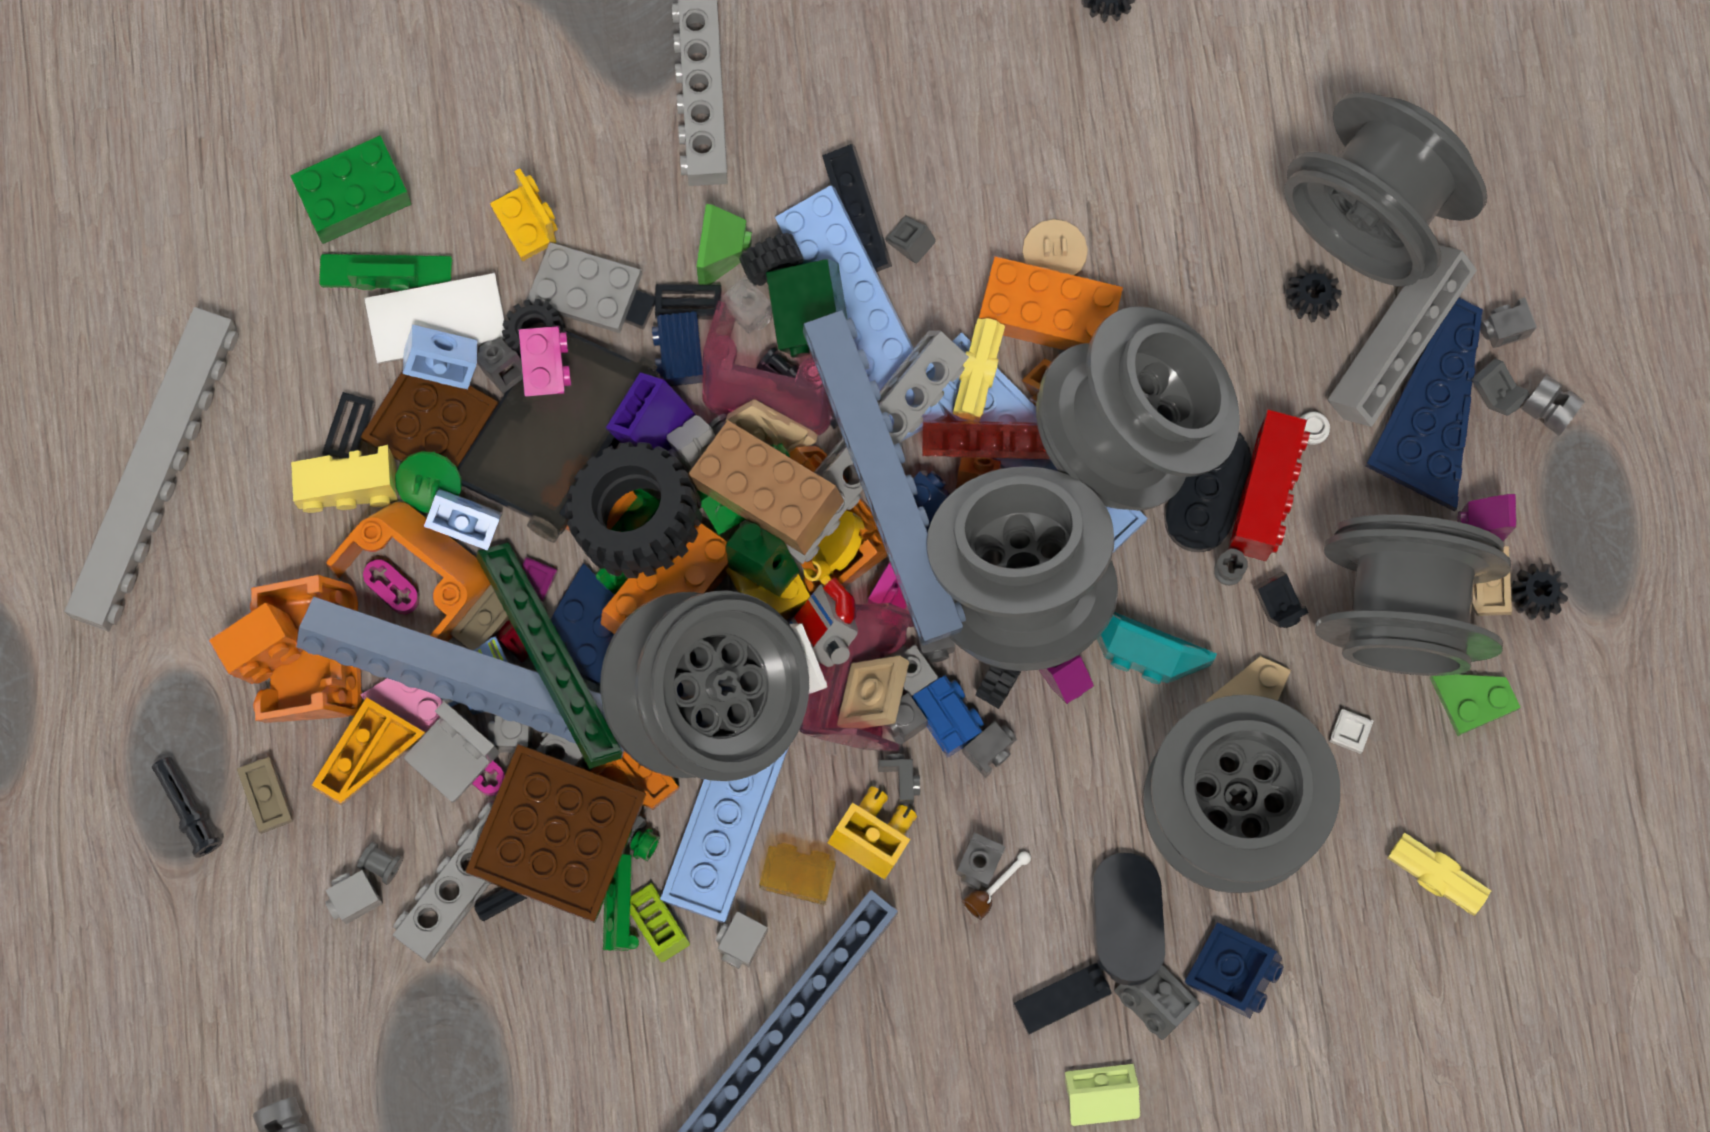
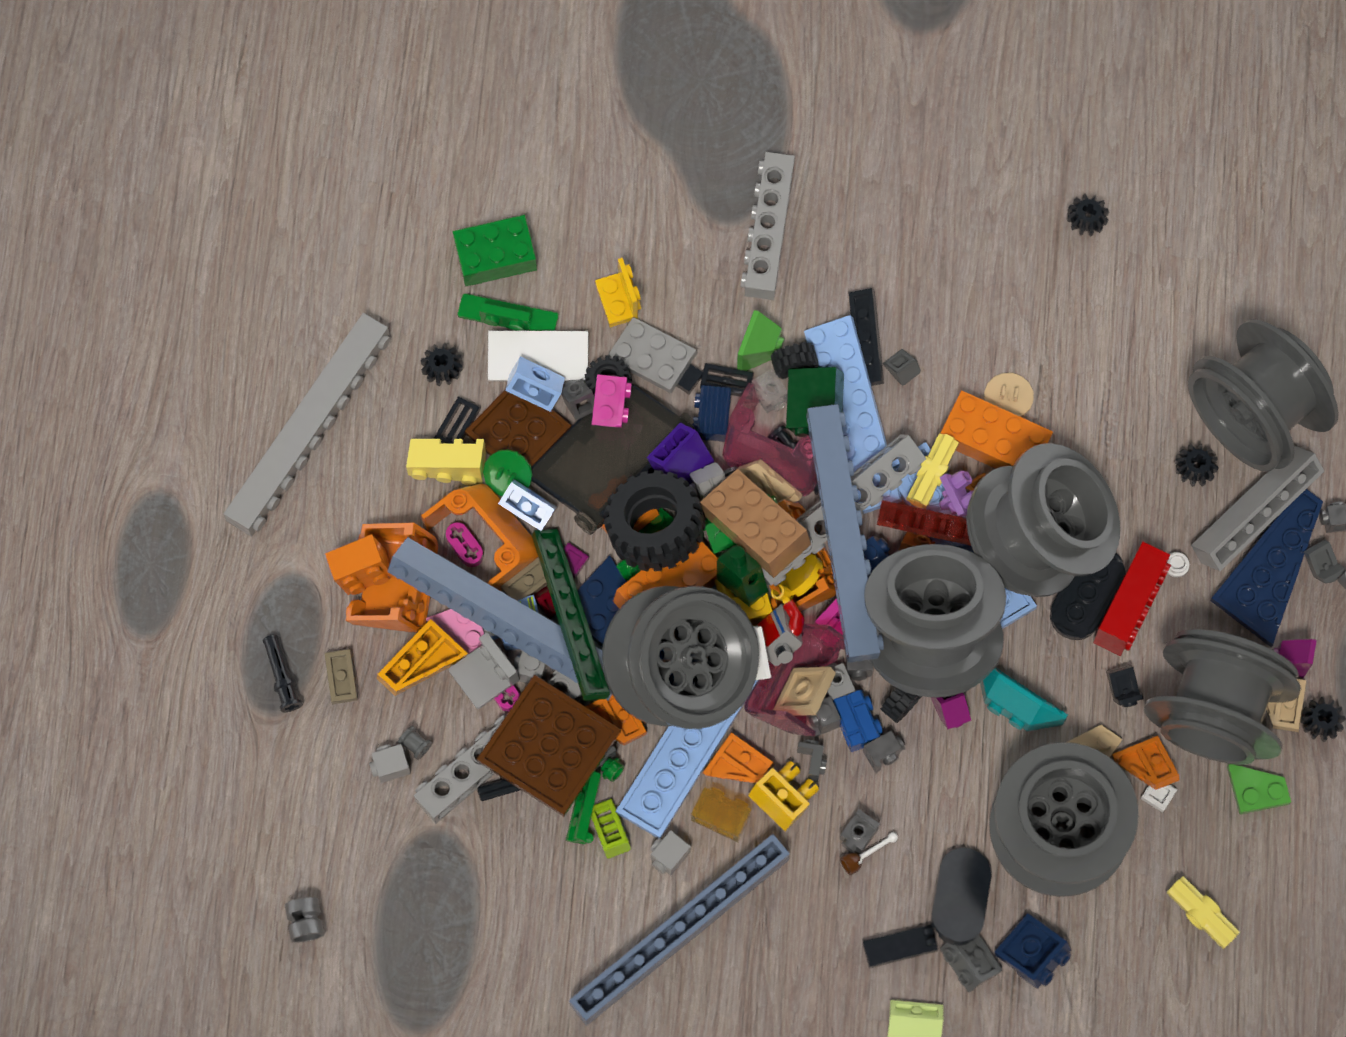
camera: 15 degrees right, 5 degrees down
dark grey bush [1214,549,1248,586] -> none
none -> black gear [420,343,463,386]
none -> orange wing [703,732,774,784]
none -> medium lavender hips [939,471,973,517]
none -> orange wing [1112,736,1180,790]

